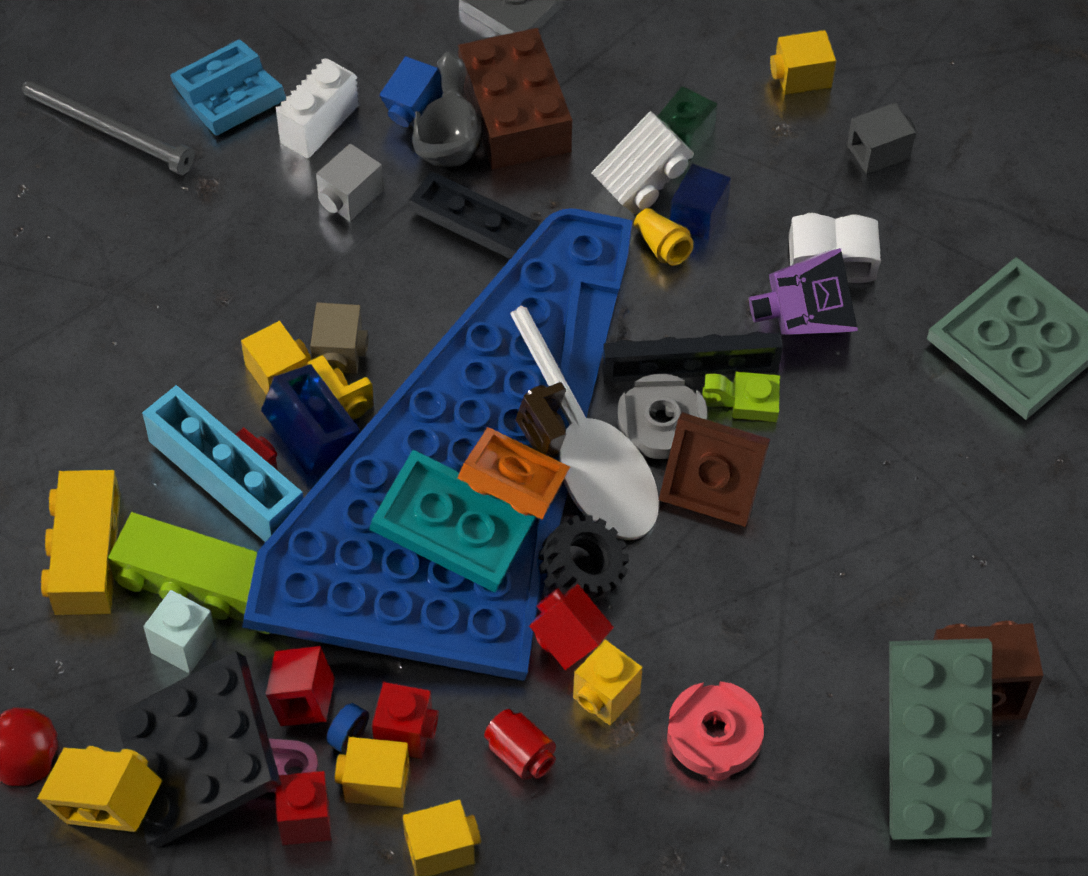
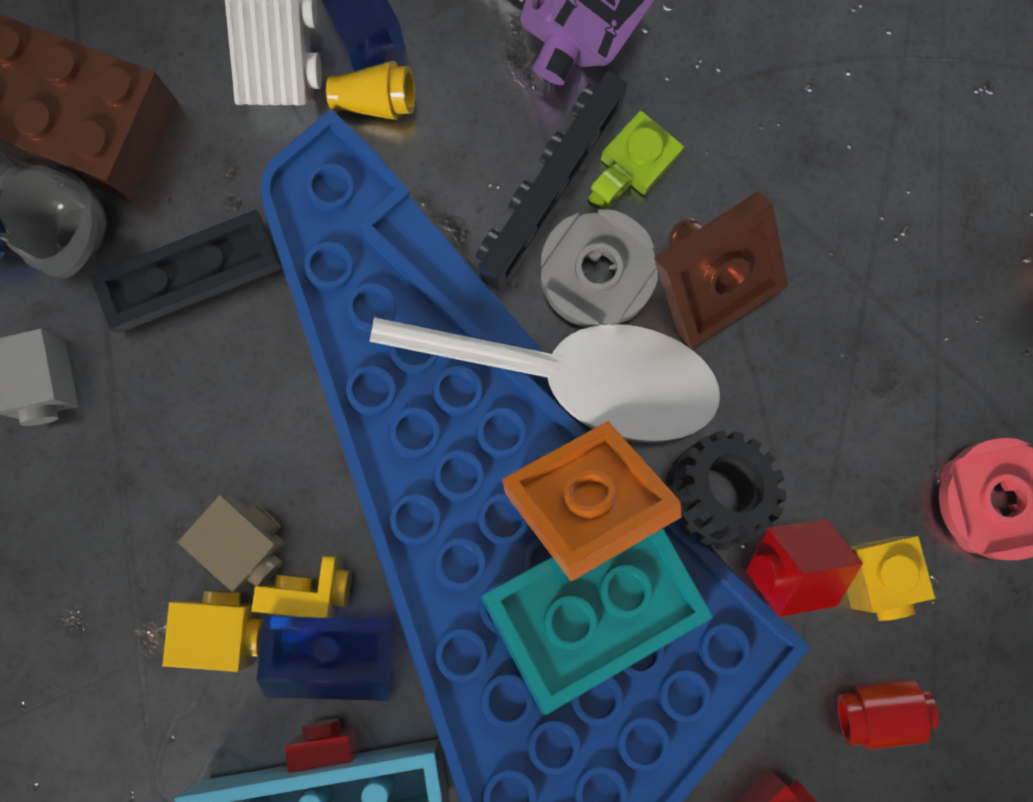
camera: 50 degrees left, 25 degrees up
dark brown bracket [515,382,566,458] -> none

